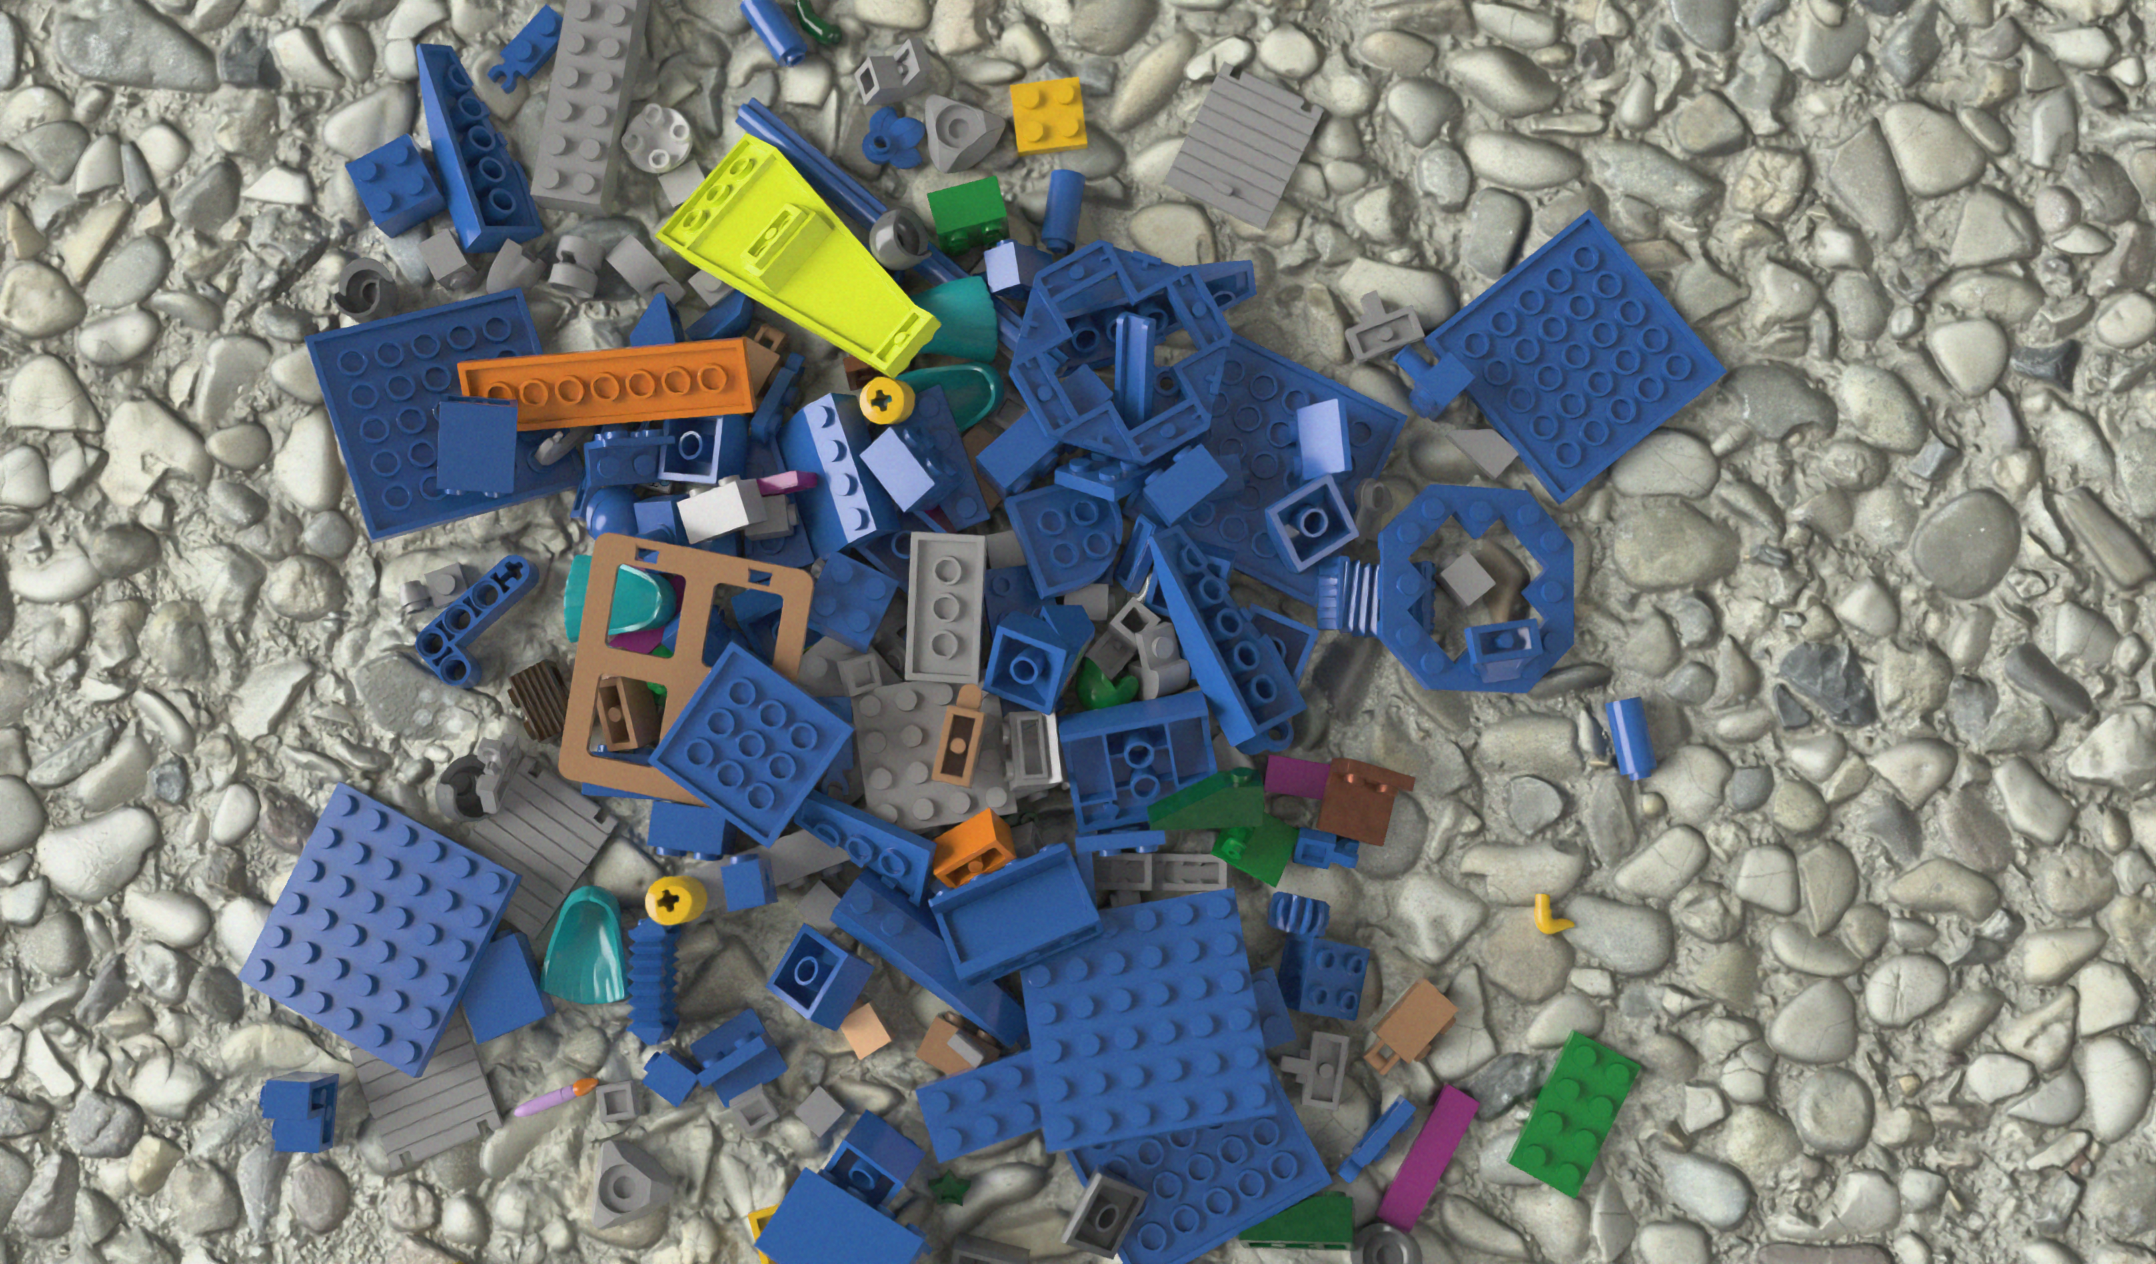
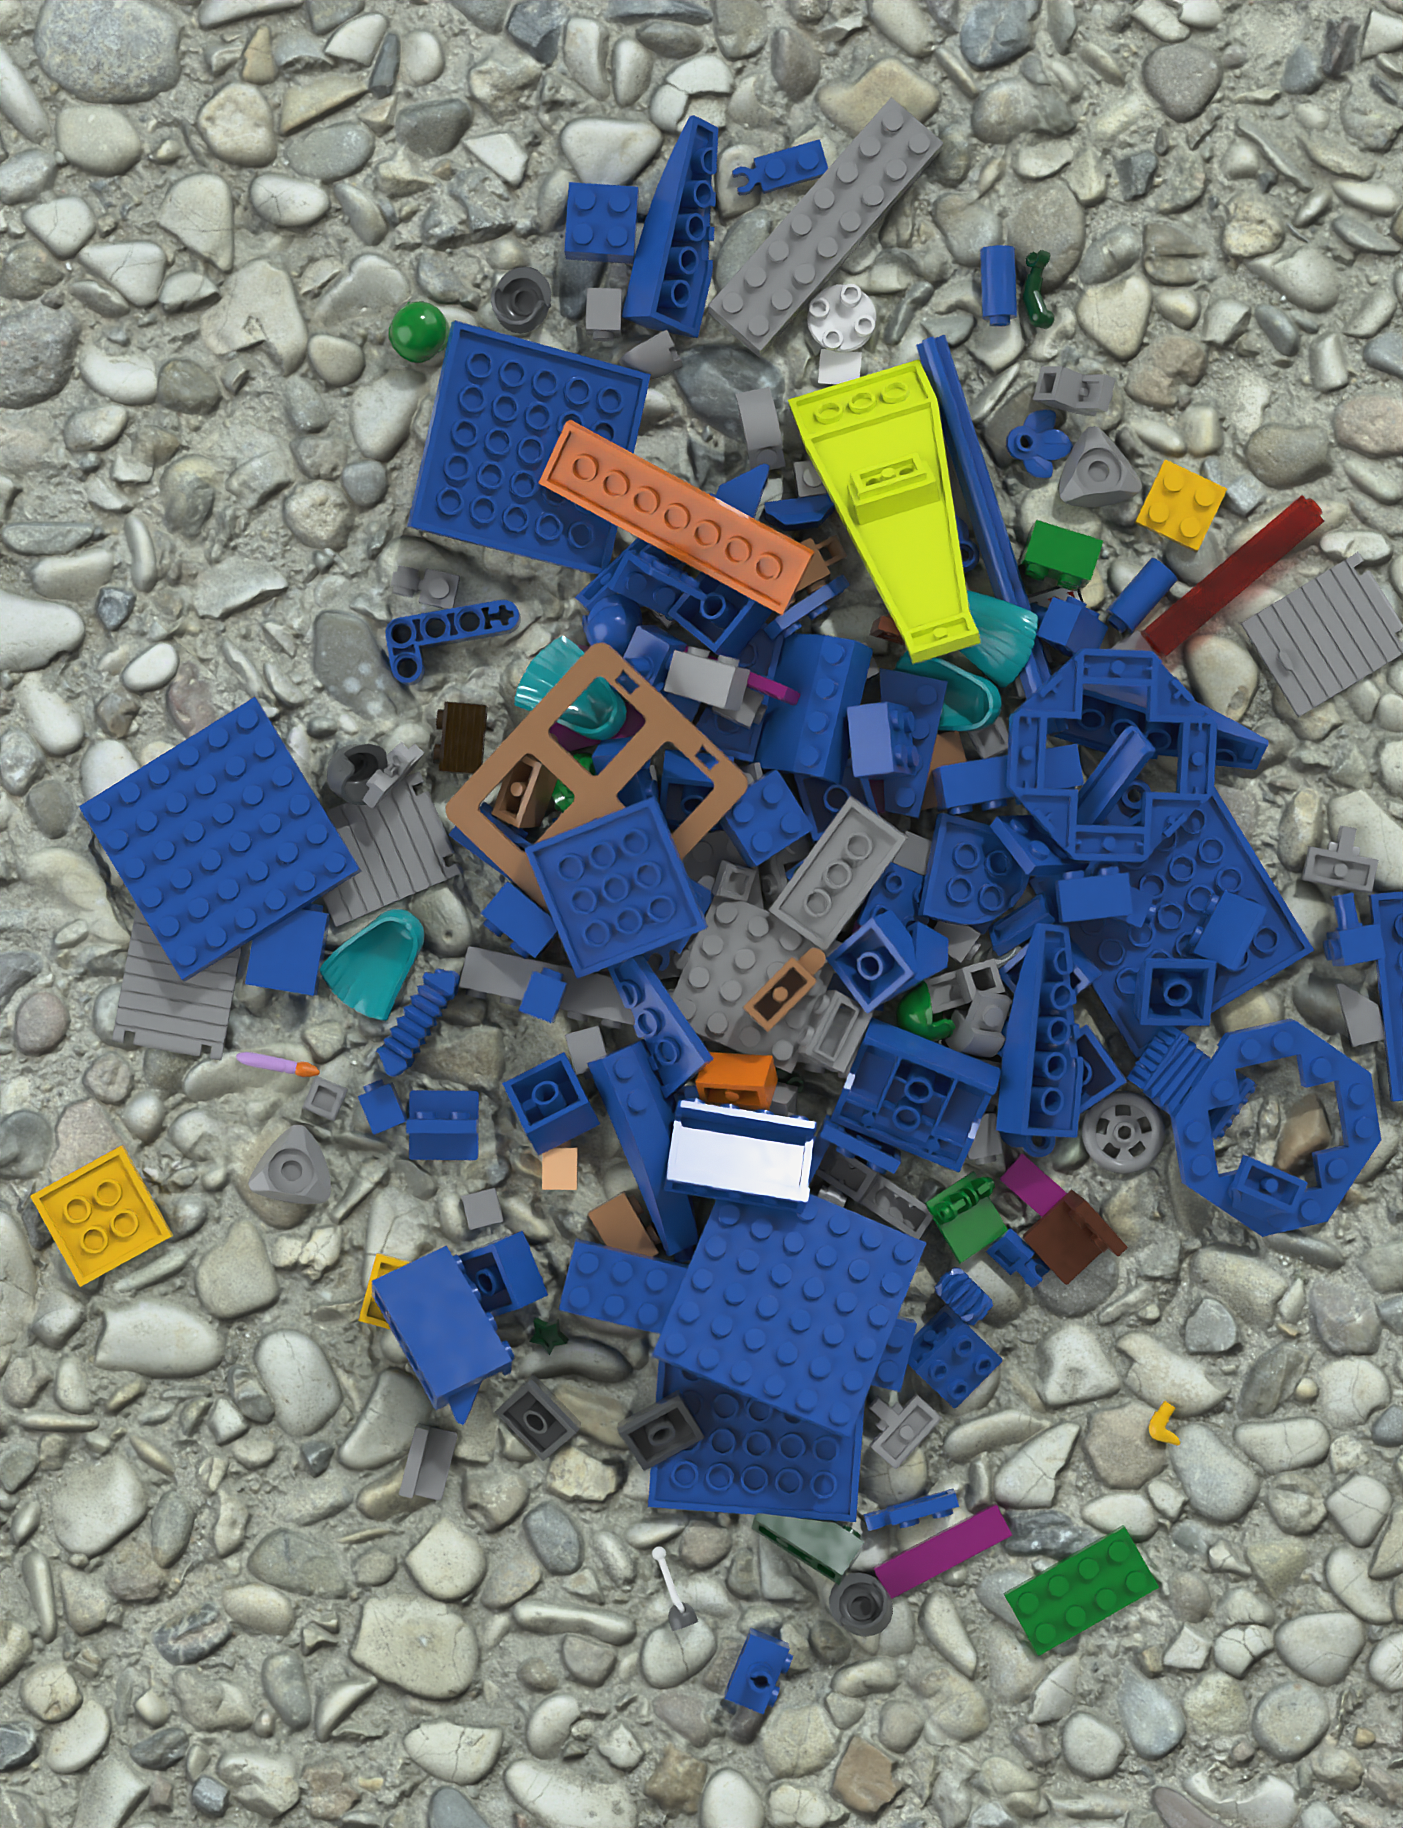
camera: 25 degrees right, 5 degrees up
blue brick [259,1071,339,1153] -> none
blue brick [436,394,518,498] -> none
light grey piece [535,425,595,465] -> none
light grey wheel [548,235,606,299] -> none
yellow piece [645,875,707,925] -> none
light grey tile [729,1083,780,1135] -> none
yellow piece [860,377,916,424] -> none
dark grey helmet [869,206,933,271] -> none
light grey tile [947,1030,986,1068] -> none
dark green slope [1147,767,1263,831] -> none
light grey plate [1353,478,1394,545] -> none
medium nougat brick [1363,976,1459,1076] -> none
light grey brick [1435,550,1496,611] -> none
blue brick [1604,696,1658,781] -> none
none -> green helmet [388,301,450,363]
none -> light grey plate [1082,1091,1165,1174]
none -> clear red brick [1140,495,1324,659]

